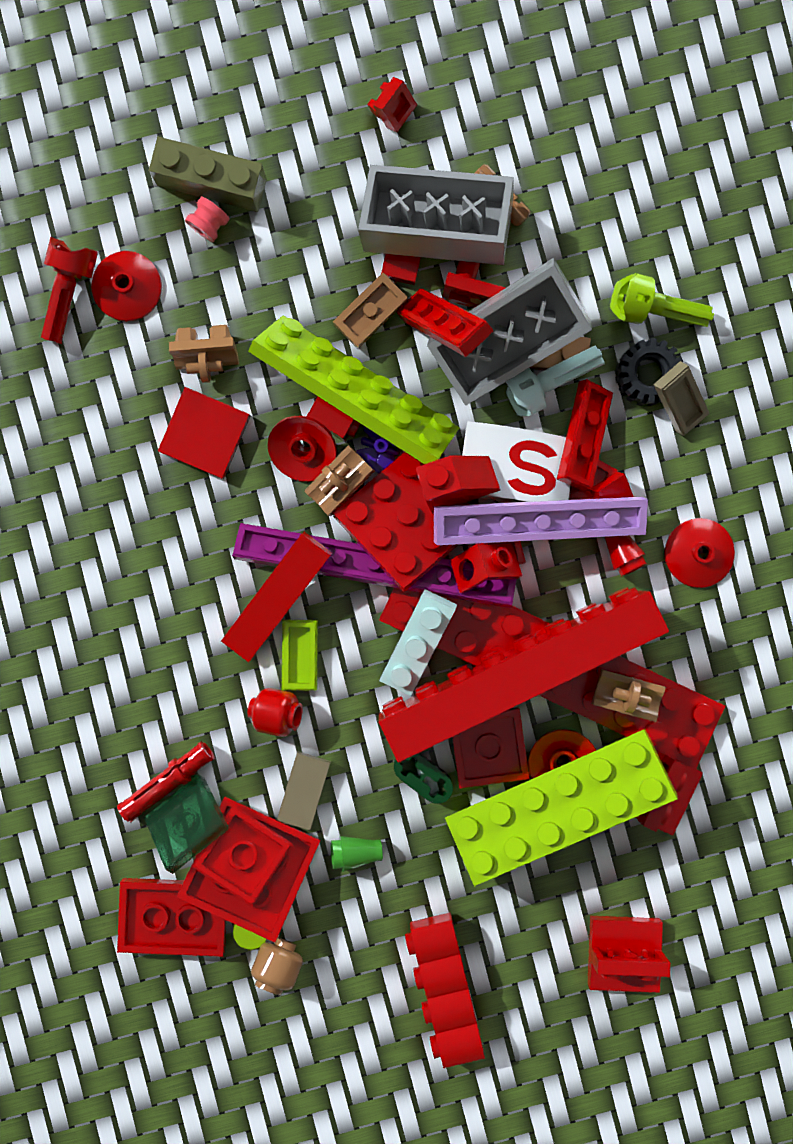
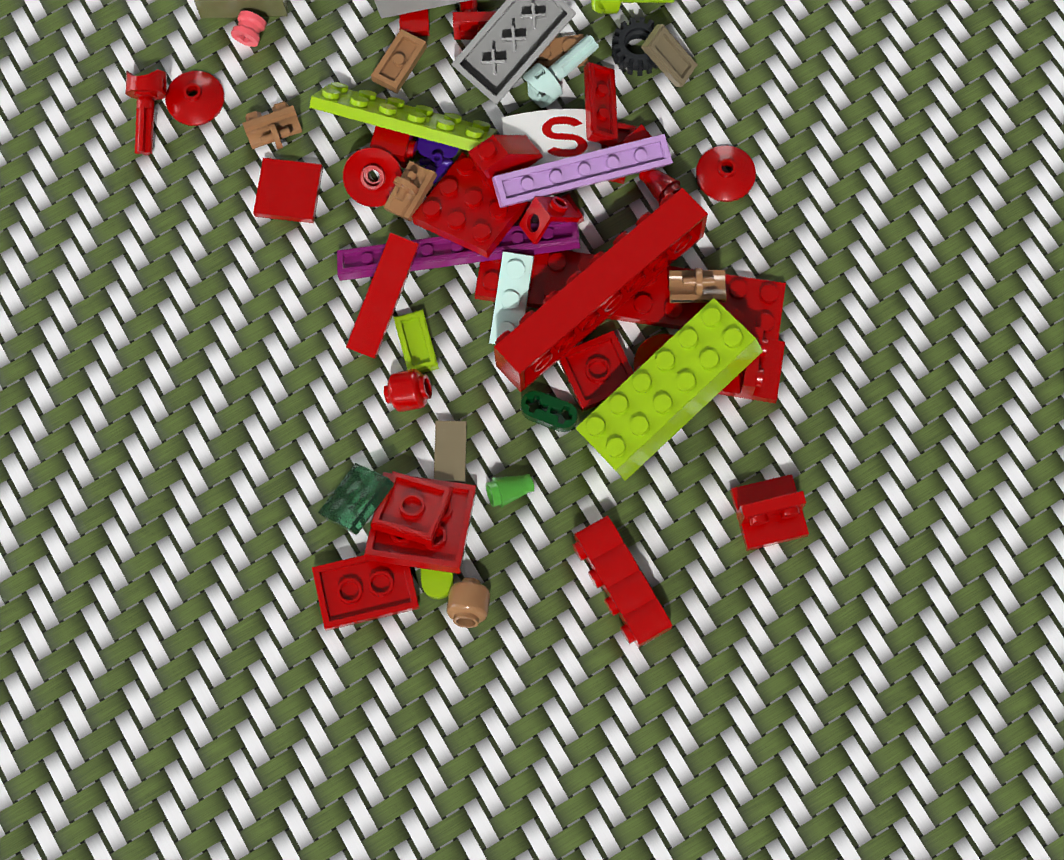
camera: 10 degrees left, 15 degrees down
red pin [117,741,215,823] -> none
red tile [396,288,493,357] -> none

